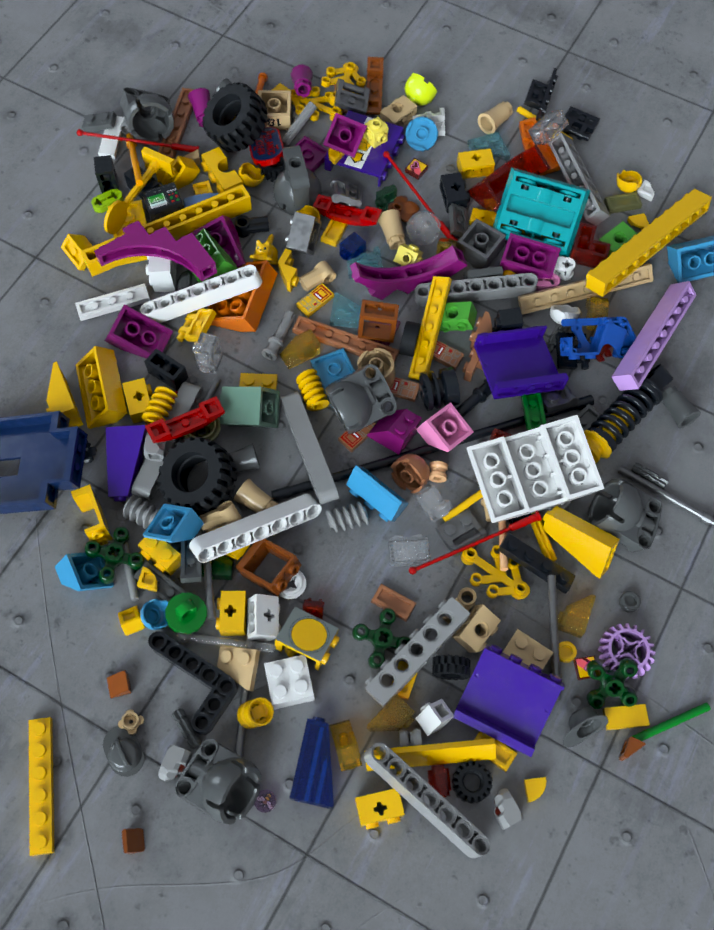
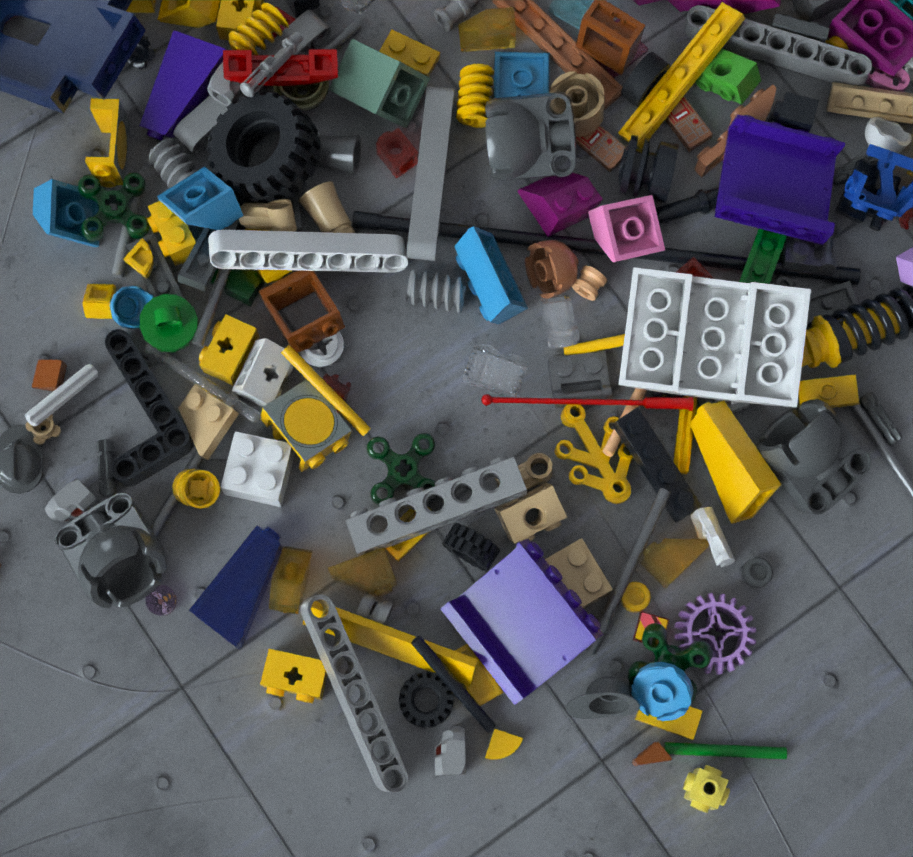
camera: 25 degrees right, 10 degrees up
nougat tile [338,423,375,453] -> none
nougat tile [371,584,416,622] -> none
white brick [415,699,454,736] -> none
clear red brick [427,765,451,798] -> none
none -> white axle [25,364,99,426]
none -> light grey piece [240,32,303,97]
none -> yellow bar [281,345,371,436]
none -> clear red brick [376,127,418,179]
none -> black bar [411,636,496,733]
none -> dark azure tile [631,662,694,721]
none -> light yellow brick [683,765,730,813]
none -> white slope [691,507,735,567]
none -> yellow plate [798,374,859,408]

